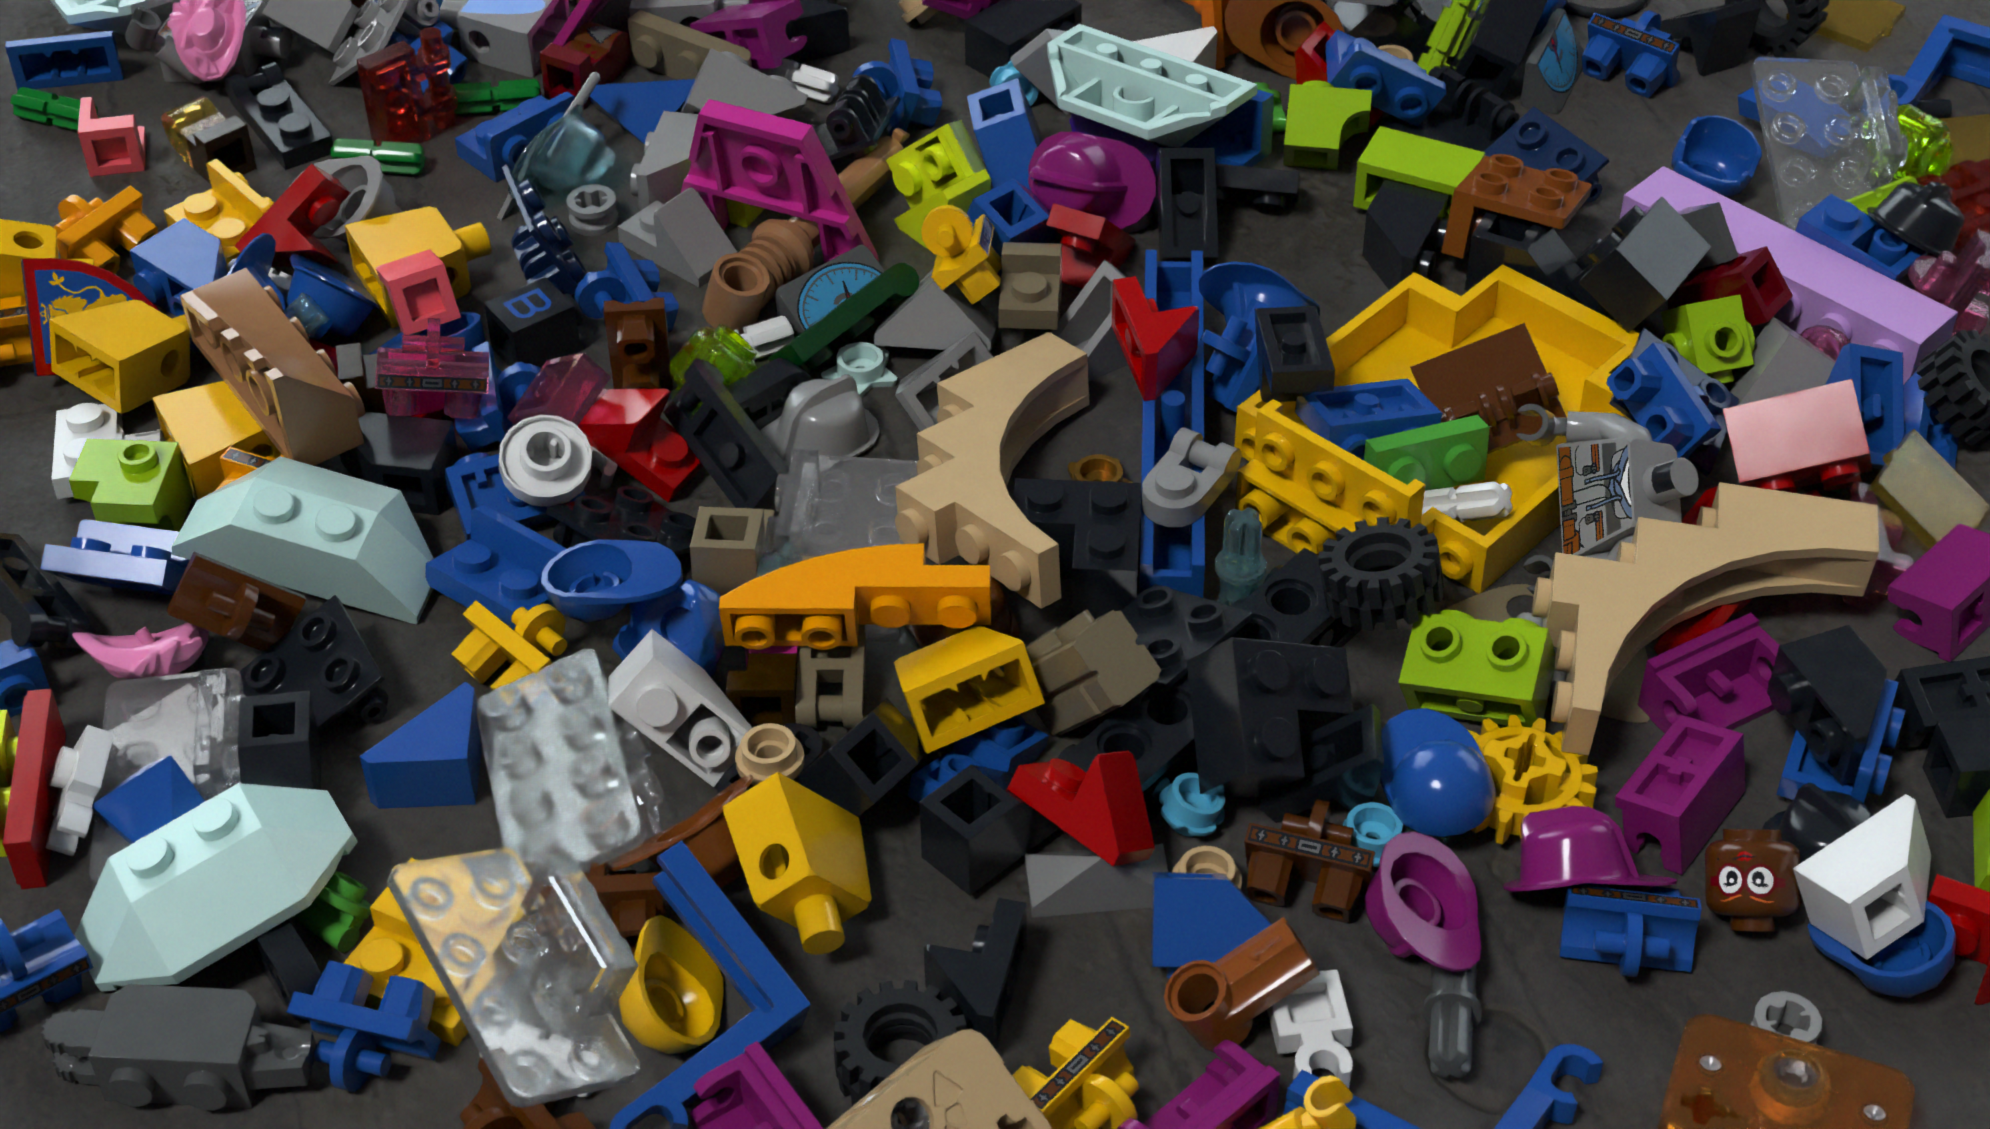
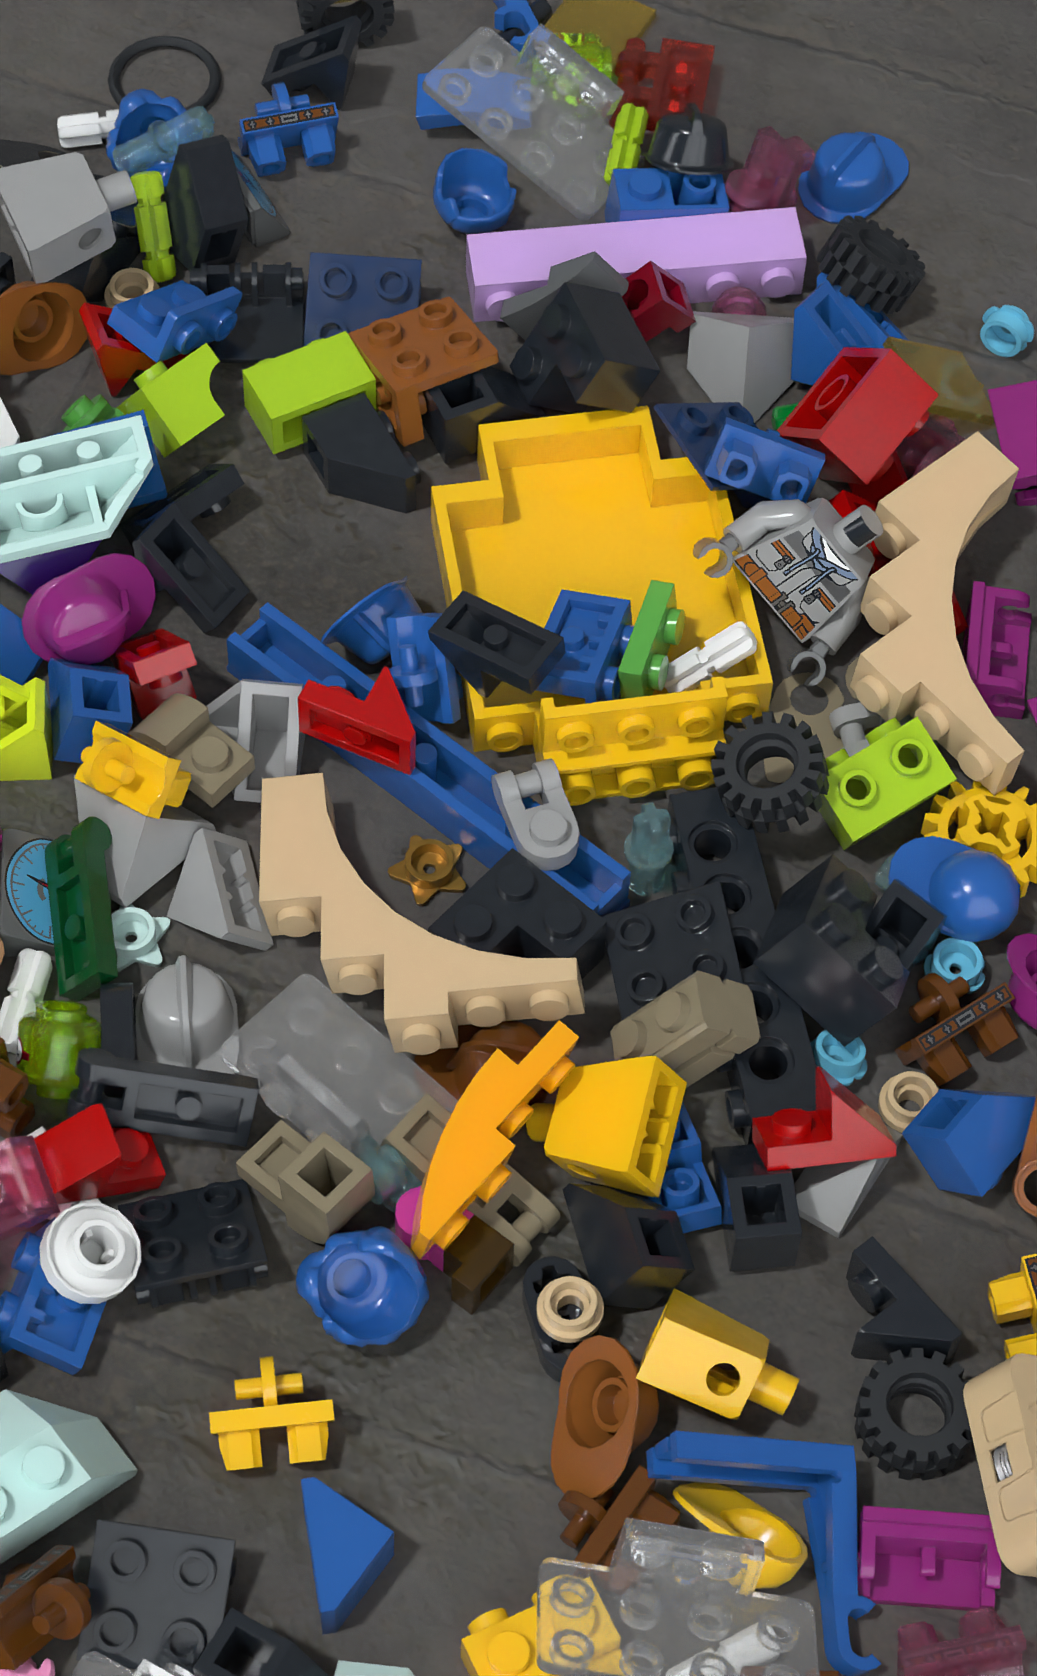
camera: 55 degrees left, 15 degrees up
blue bracket [425,504,567,630] -> none
clear bracket [477,648,665,897] -> none
blue cap [541,539,683,623] -> none
white slope [608,629,752,787] -> none
reddish brown hinge [1410,323,1567,454] -> none
lime brick [1661,295,1755,384] -> none

